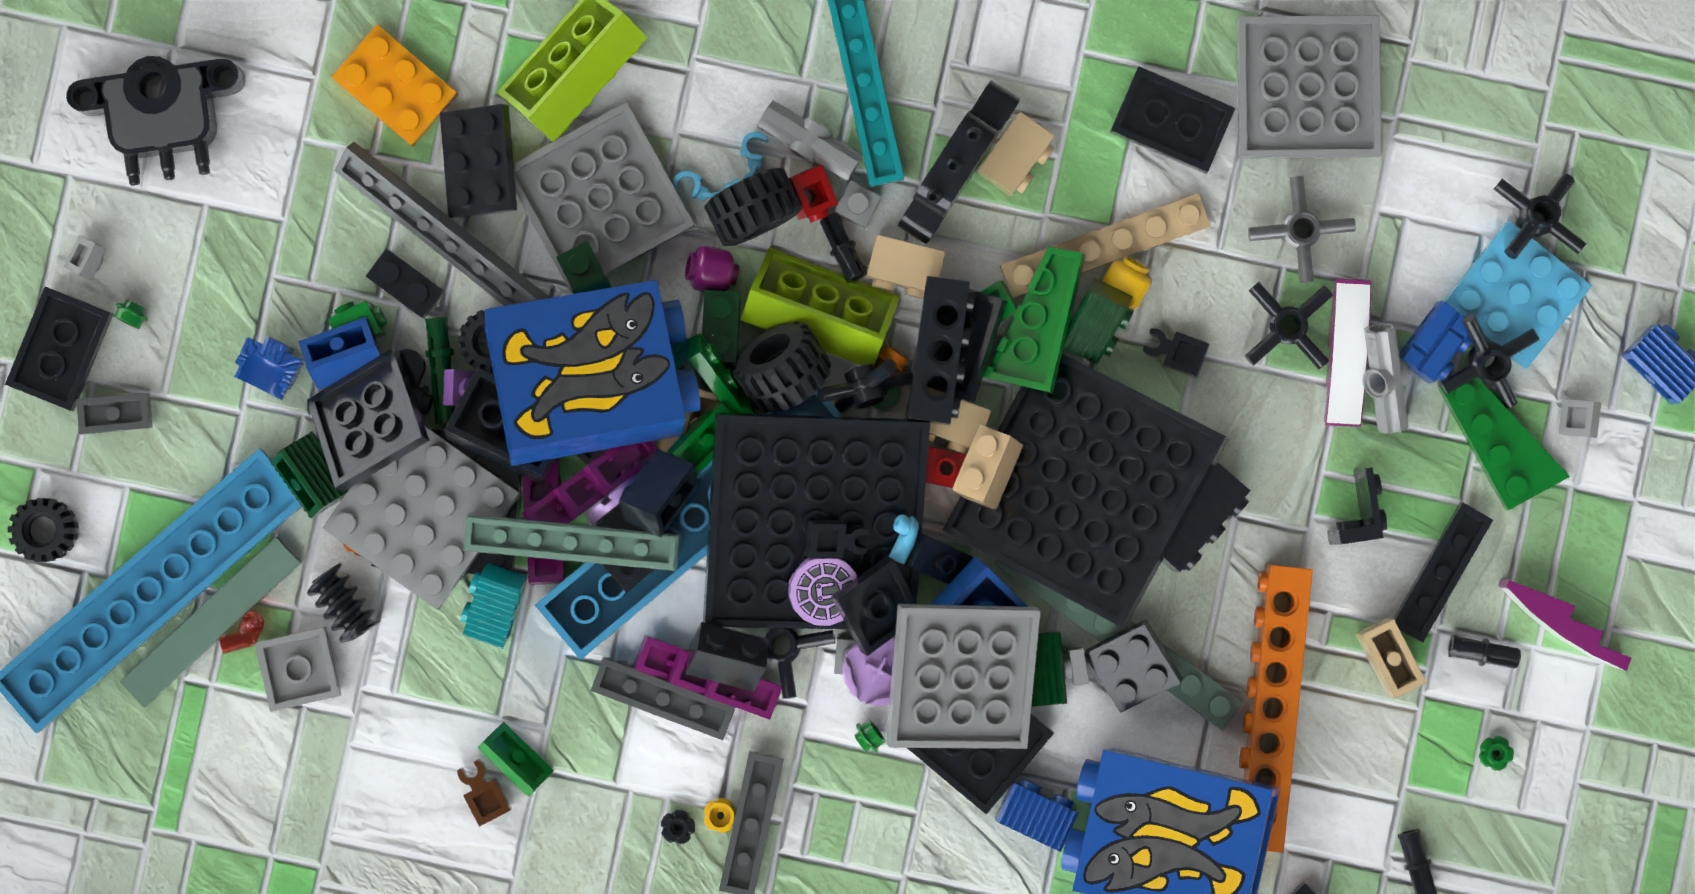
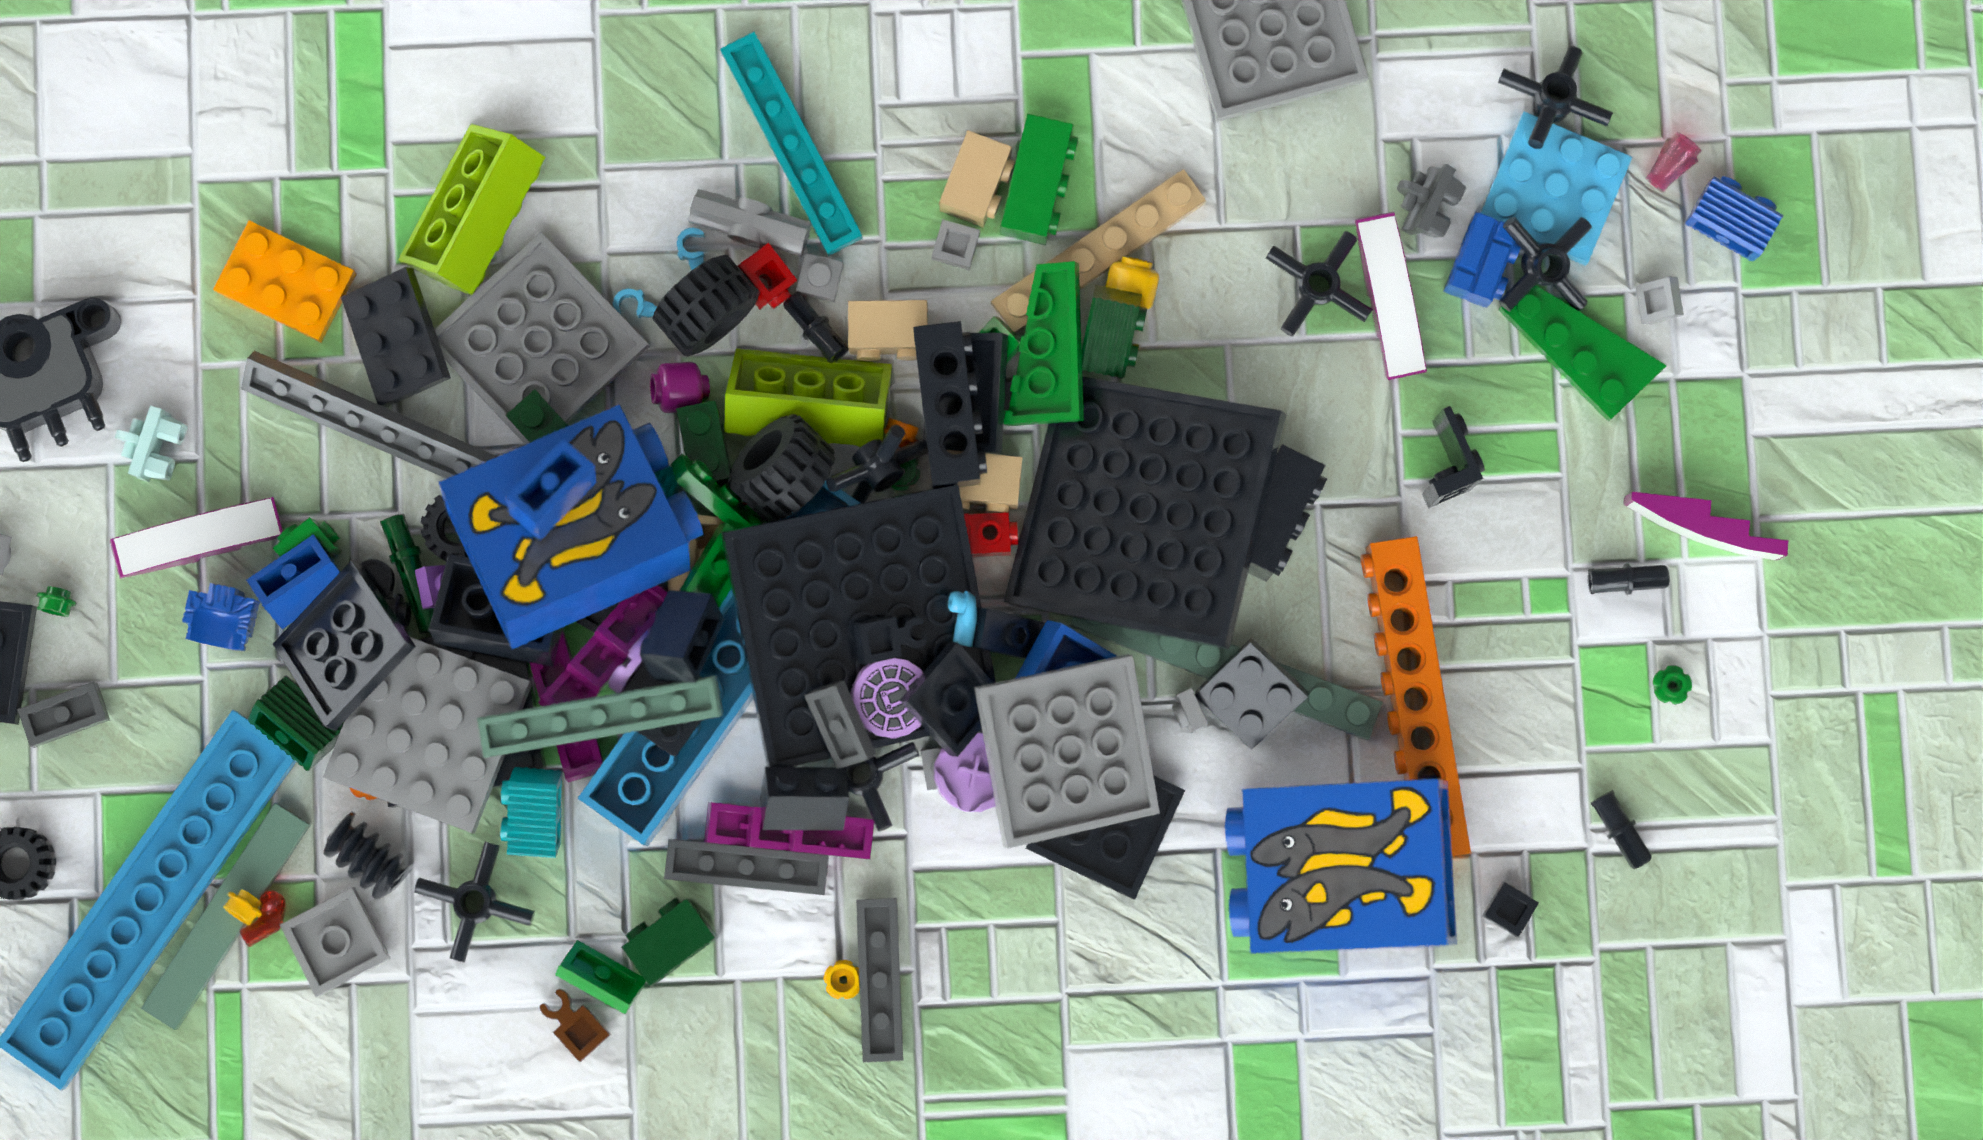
camera: 10 degrees left, 5 degrees down
black plate [365,248,444,319] -> none
black plate [661,809,696,845] -> none
green plate [854,719,886,753] -> none
black piece [897,80,1021,245] -> none
tan brick [952,424,1023,510] -> none
blue brick [995,778,1079,852] -> none
dark green brick [1031,631,1067,707] -> none
black plate [1110,66,1235,174] -> none
black plate [1143,329,1210,378] -> none
flat silver bar [1248,176,1356,283] -> none
tan brick [1355,618,1427,699] -> none
light grey piece [1363,323,1410,434] -> none
black plate [1393,502,1493,642] -> none
none -> white slope [110,497,283,579]
none -> light aqua hips [115,405,187,482]
none -> yellow plate [223,889,262,926]
none -> black bar [414,842,535,963]
none -> blue brick [506,439,597,540]
none -> dark green brick [621,897,718,986]
none -> dark grey plate [804,680,876,769]
none -> light grey plate [931,219,980,270]
none -> green brick [1000,113,1079,245]
none -> dark grey hips [1397,164,1466,238]
none -> clear pink cone [1645,132,1702,193]

